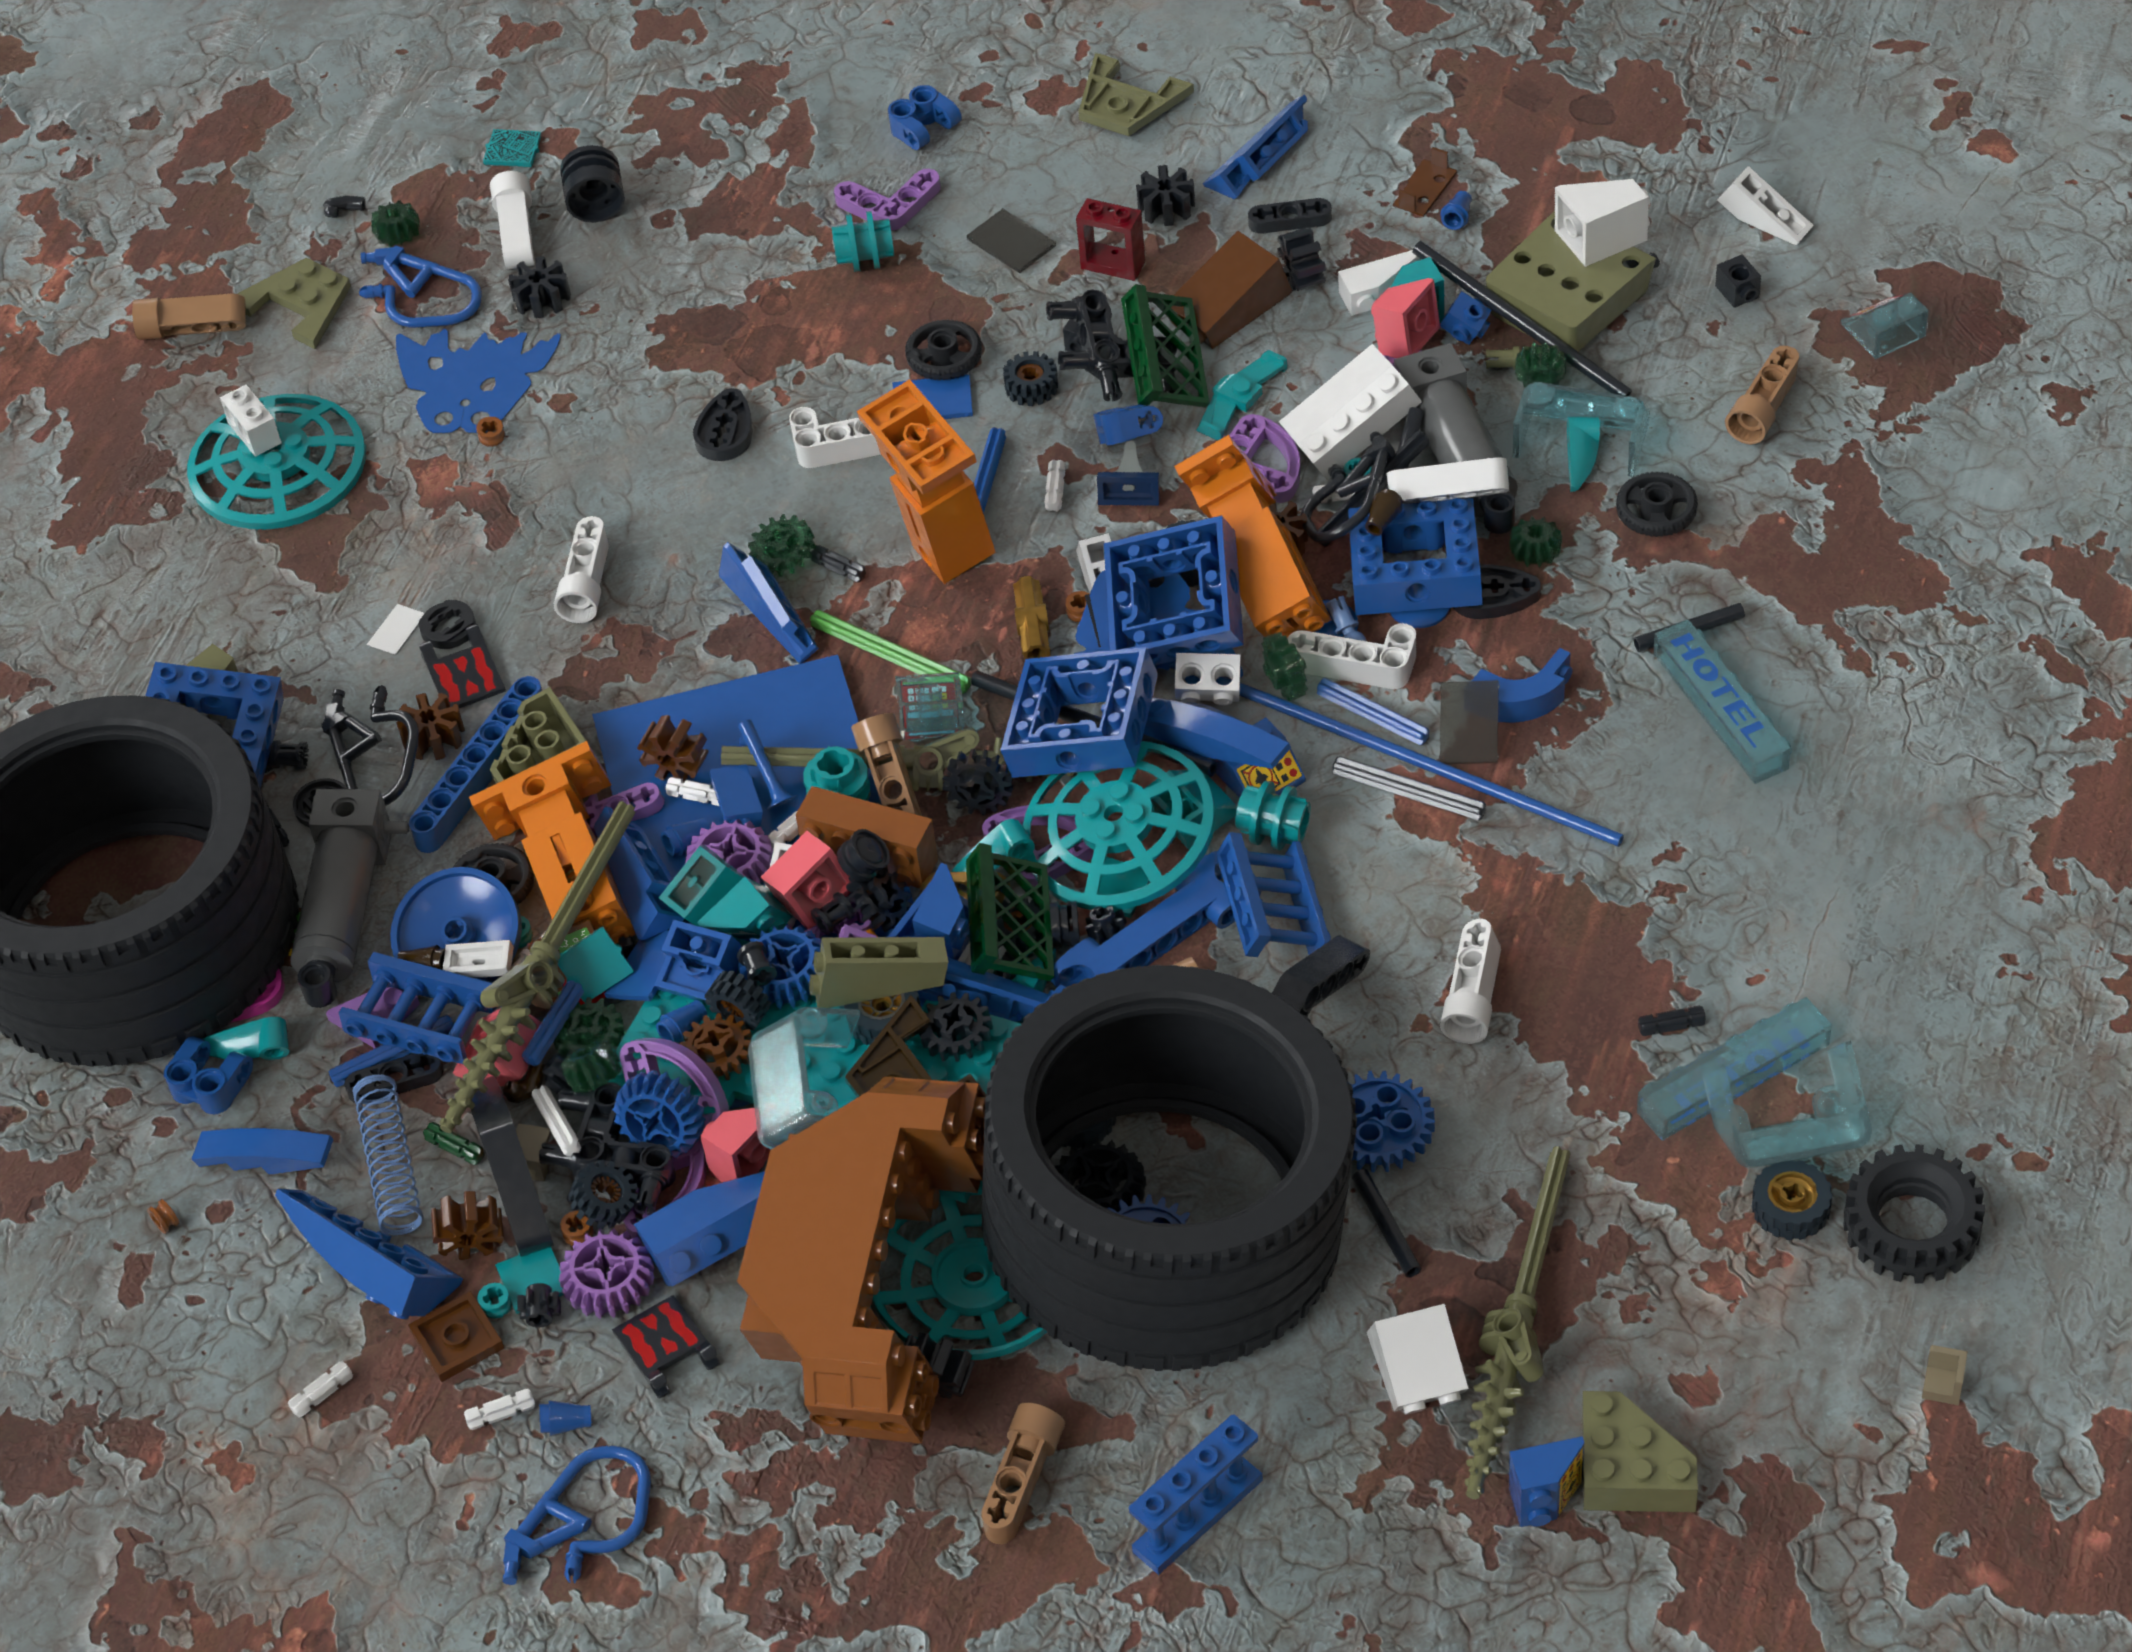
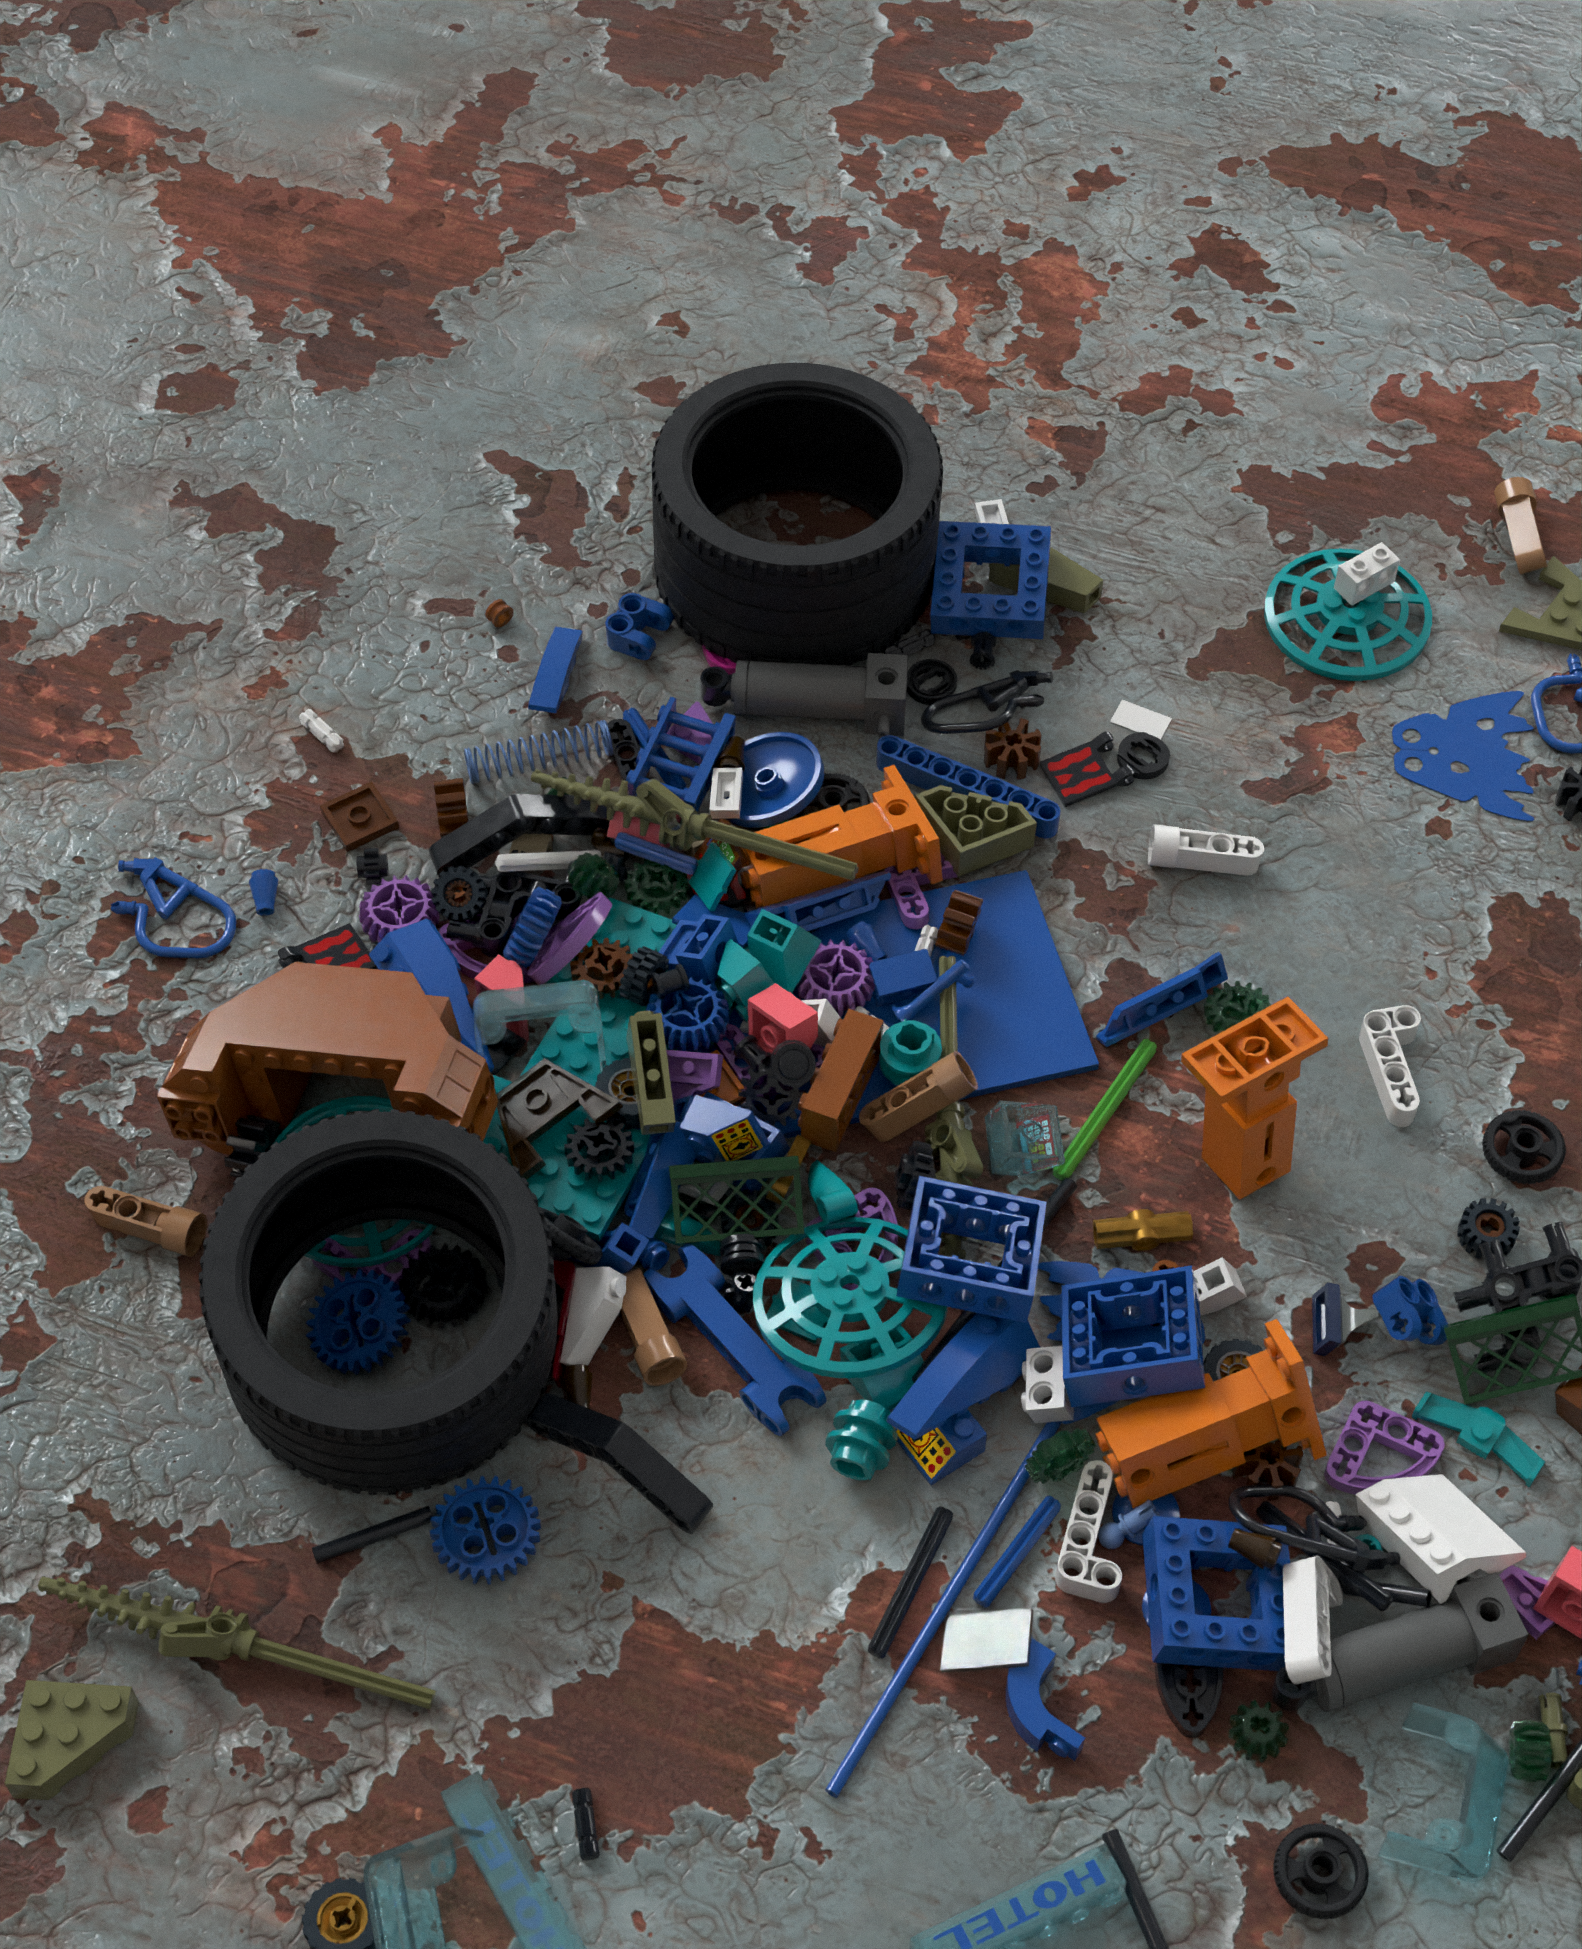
camera: 85 degrees right, 5 degrees up
teal piece [203,1017,289,1060] -> none
blue wedge [275,1189,463,1319] -> none
white axle [464,1389,535,1430] -> none
dark orange bush [476,416,505,447] -> none
teal bush [477,1282,512,1319] -> none
teal piece [495,1247,564,1314] -> none
blue cone [656,1000,707,1044] -> none
black piece [693,388,753,461] -> none
blue piece [892,374,973,419] -> none
blue axle [974,427,1006,514] -> none
white axle [1044,460,1065,511] -> none
blue fence [1129,1414,1263,1575] -> none
blue fence [1216,832,1331,957] -> none
white slope [1367,1304,1468,1415] -> none
white beam [1440,919,1501,1044] -> none
blue slope [1509,1436,1584,1527] -> none
teal piece [1567,417,1600,492] -> none

